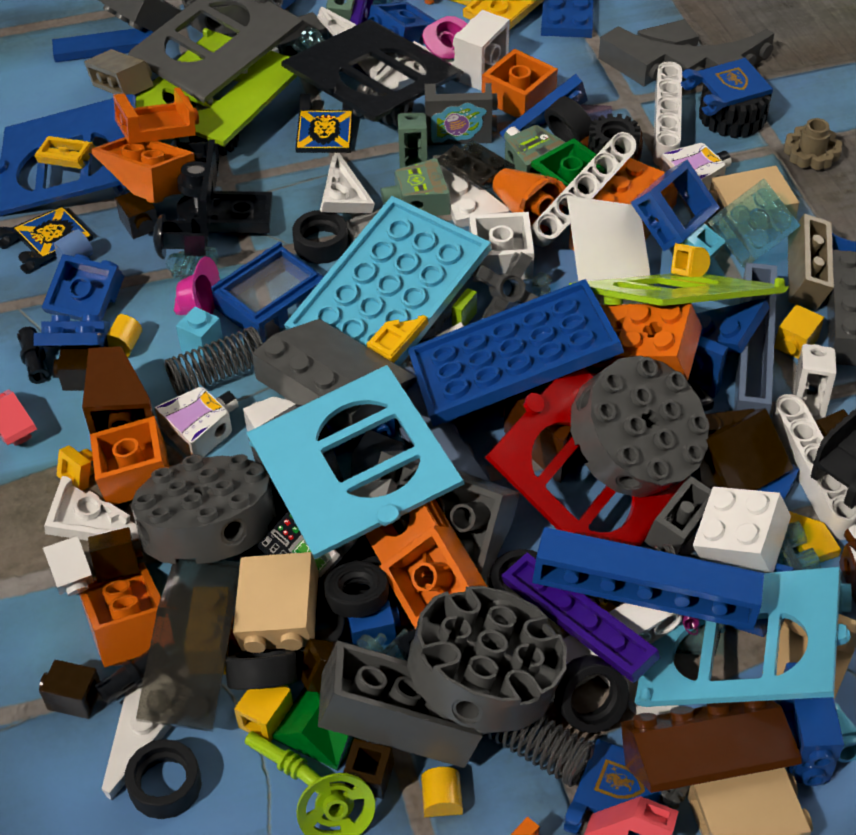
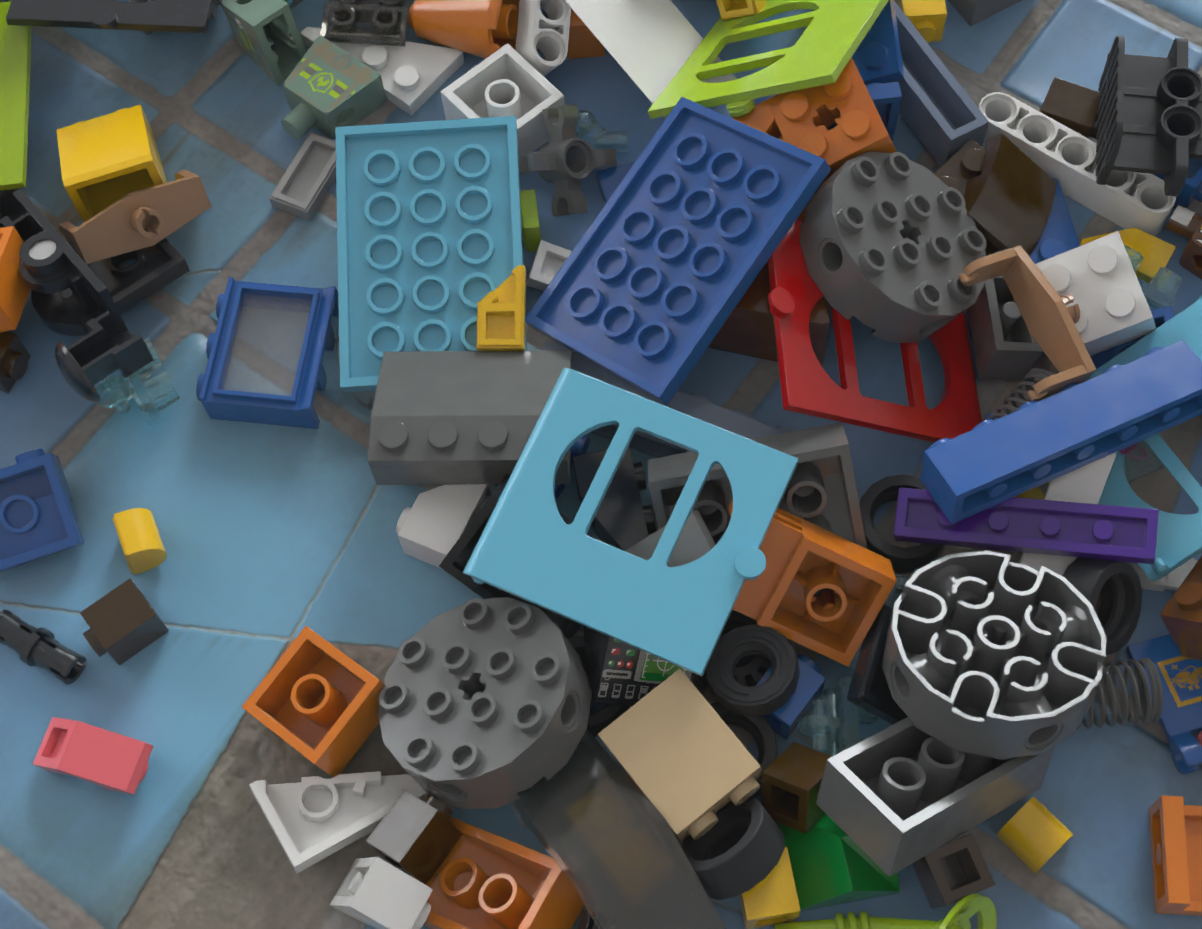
camera: 35 degrees left, 15 degrees up
blue plate [34,315,110,347] -> none
yellow tile [56,445,94,491] -> none
reddish brown slope [82,346,154,434] -> none
white torso [155,387,239,458] -> none
dark grey piece [165,326,263,396] -> none
dark pink piece [174,256,220,316] -> none
medium azure brick [176,307,223,363] -> none
black tyre [292,210,349,264] -> none
flag [295,94,354,153] -> none
white wing [320,153,375,215] -> none
white torso [793,344,836,420] -> none
none -> yellow slope [56,104,168,222]
none -> medium nougat piece [59,169,212,264]
none -> medium nougat piece [958,245,1096,402]

